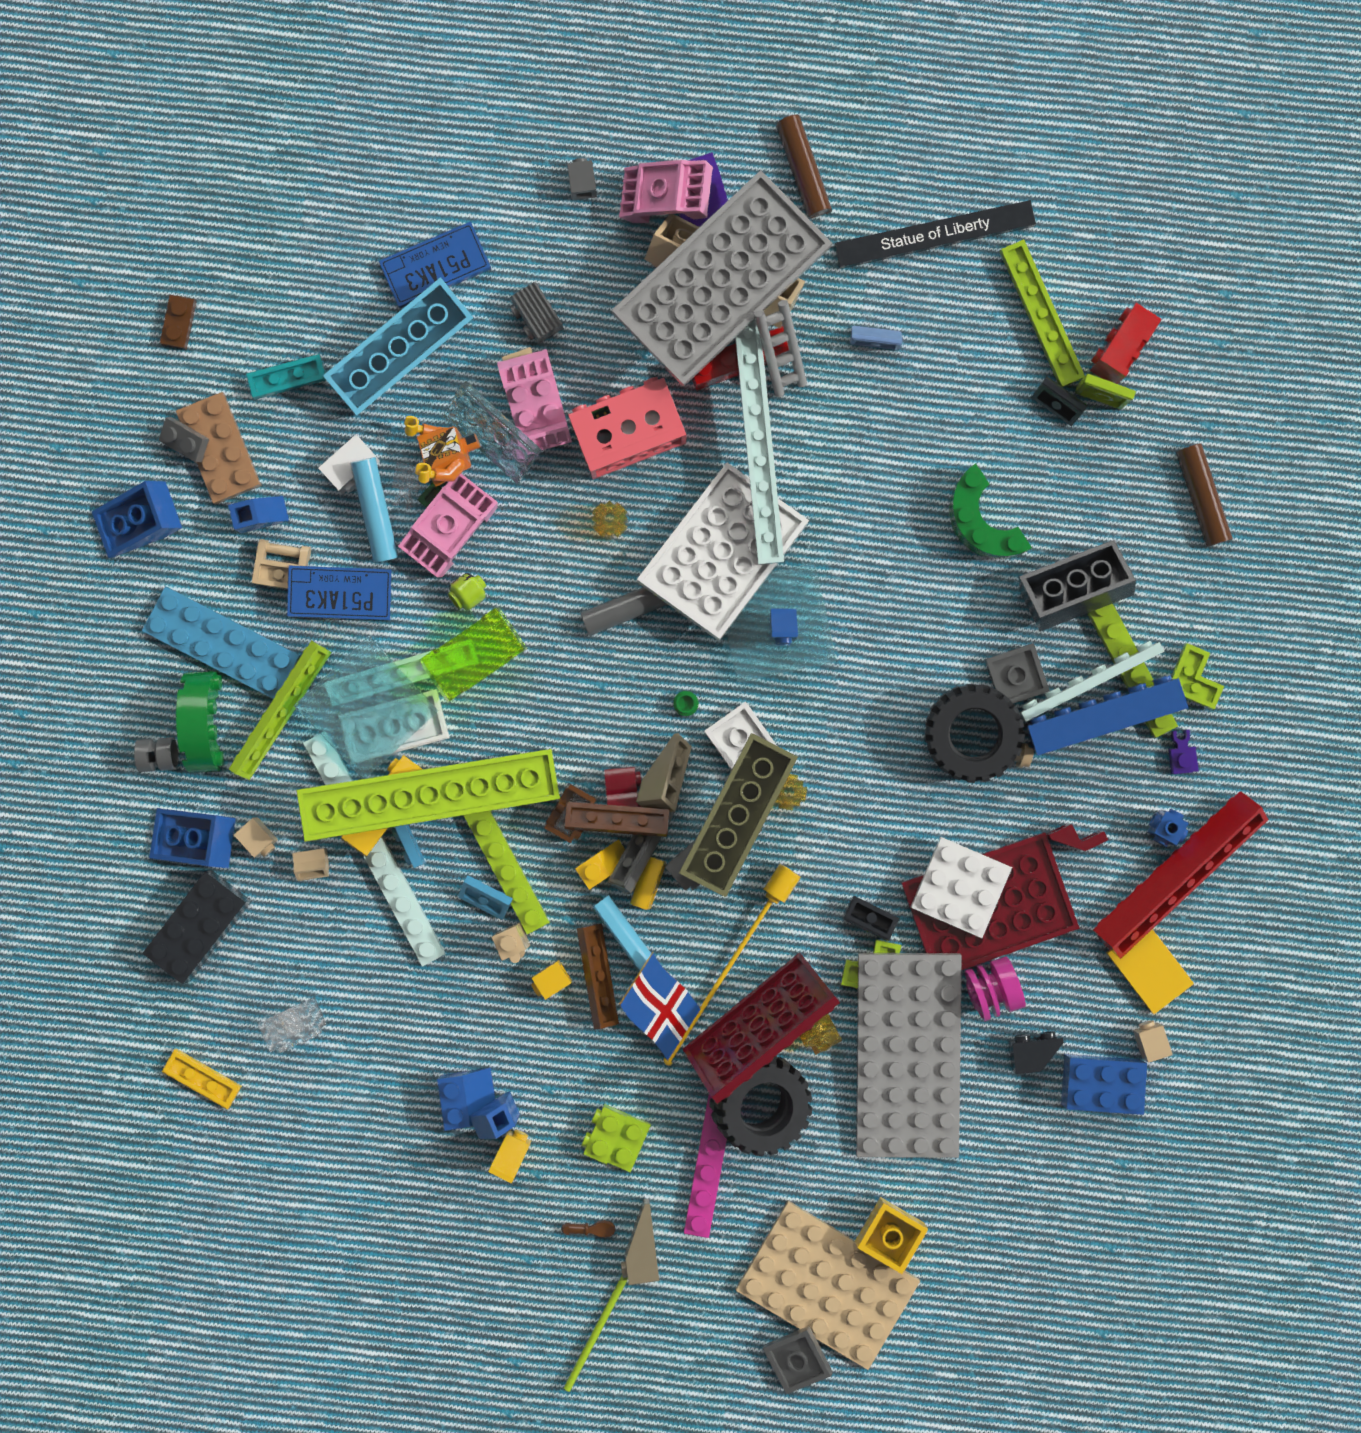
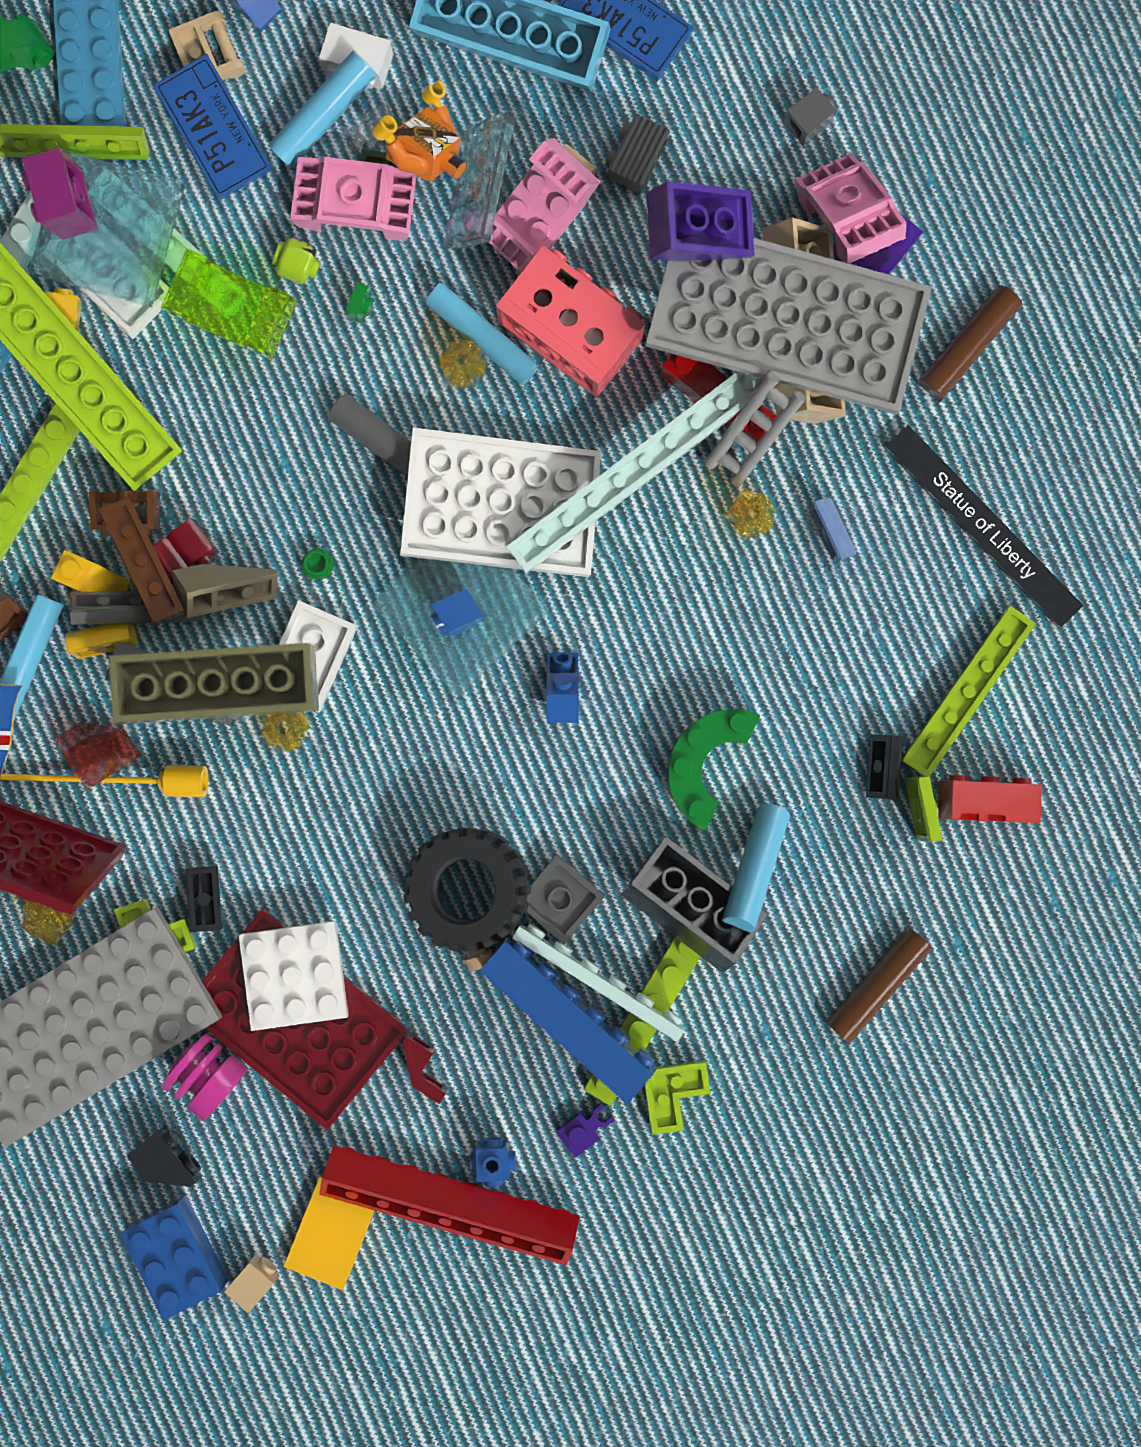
camera: 60 degrees right, 0 degrees up
none -> magenta brick [22,148,98,240]
none -> clear red slope [53,722,142,790]
none -> green plate [345,282,374,324]
none -> medium azure brick [426,282,537,385]
none -> blue slope [546,652,579,723]
none -> dark purple slope [646,181,755,262]
none -> medium azure brick [722,804,790,933]
none -> clear yellow brick [724,488,776,540]

